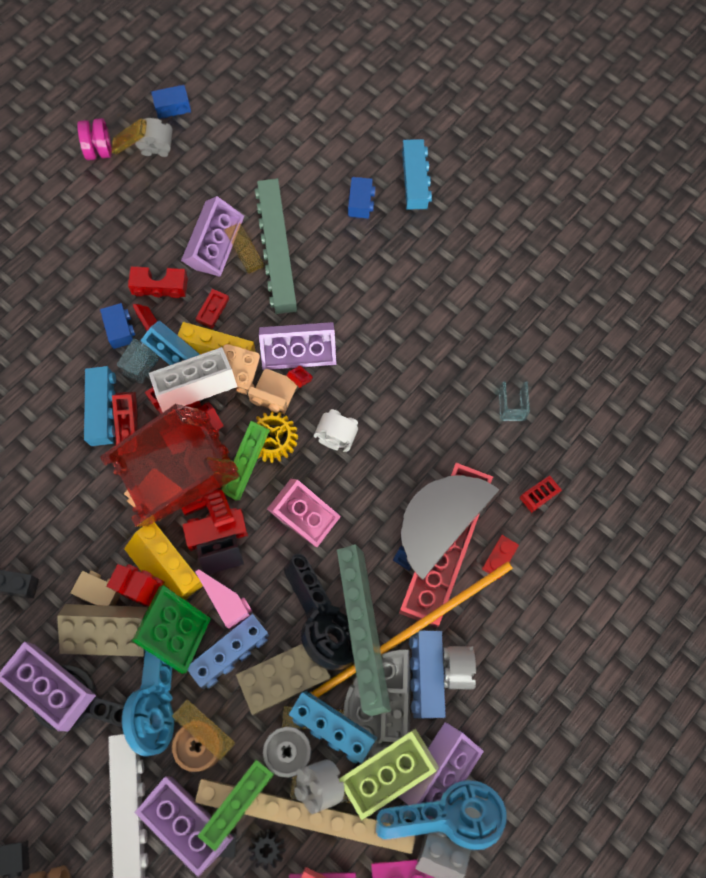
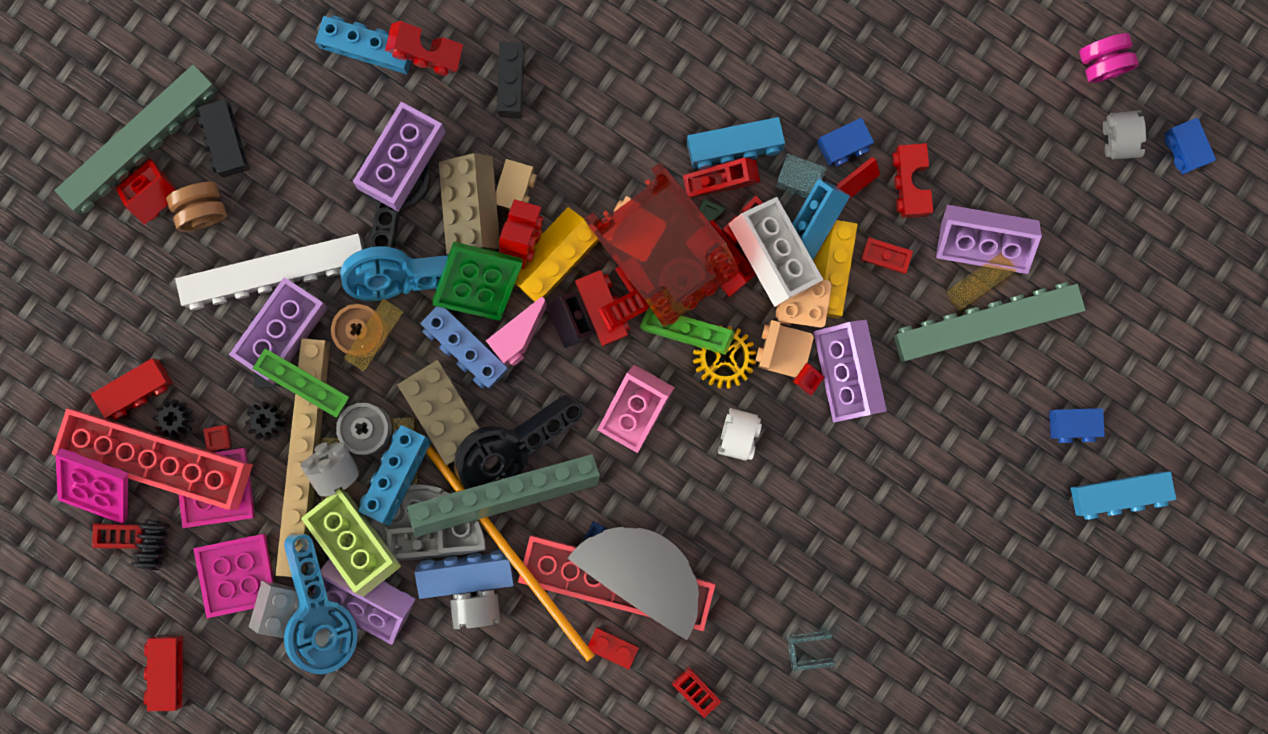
camera: 85 degrees right, 15 degrees up
clear yellow tile [111,118,147,155] -> none

